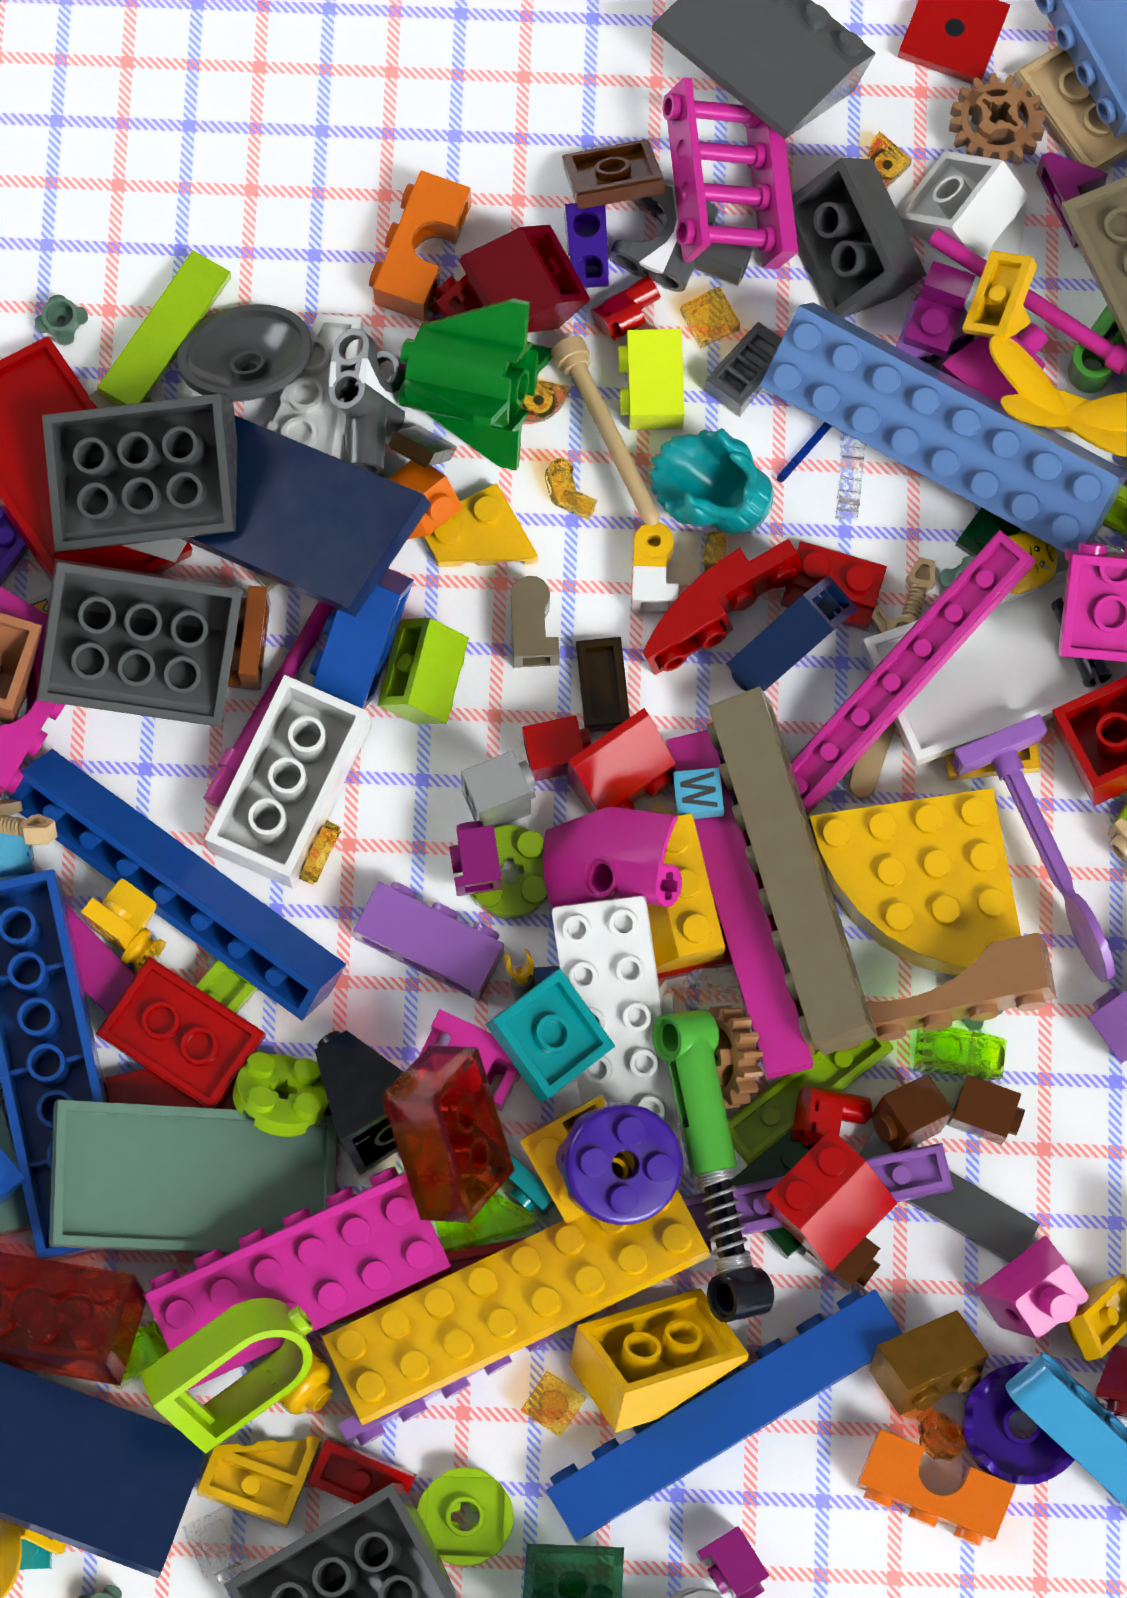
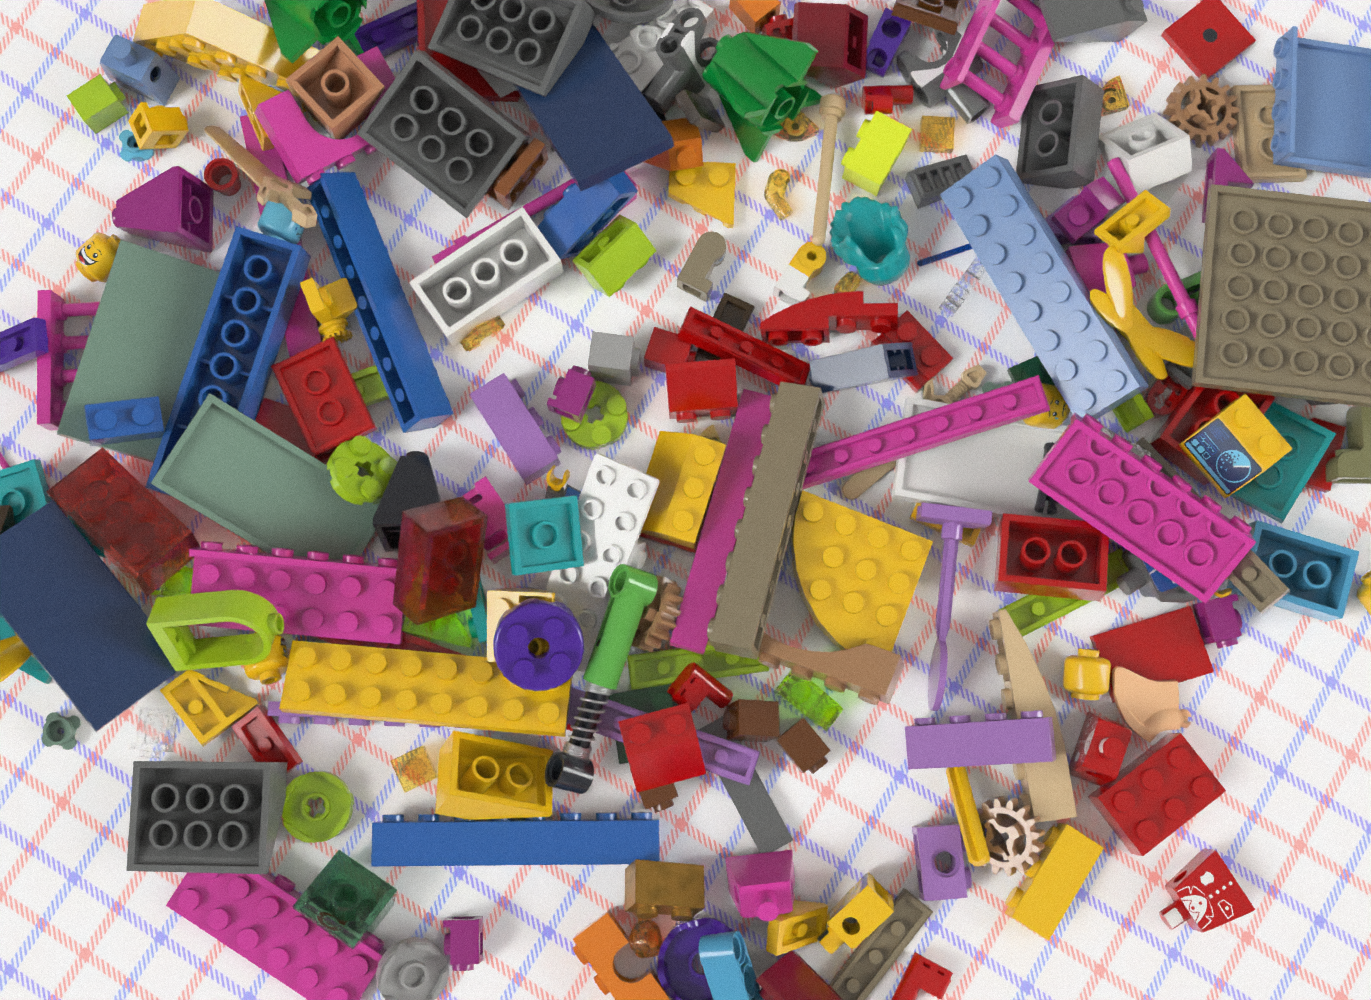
camera: 30 degrees right, 5 degrees up
dark pink panel [543,807,682,908] -> none
medium azure tile [673,768,724,819] -> none
none -> red tile [677,306,810,386]

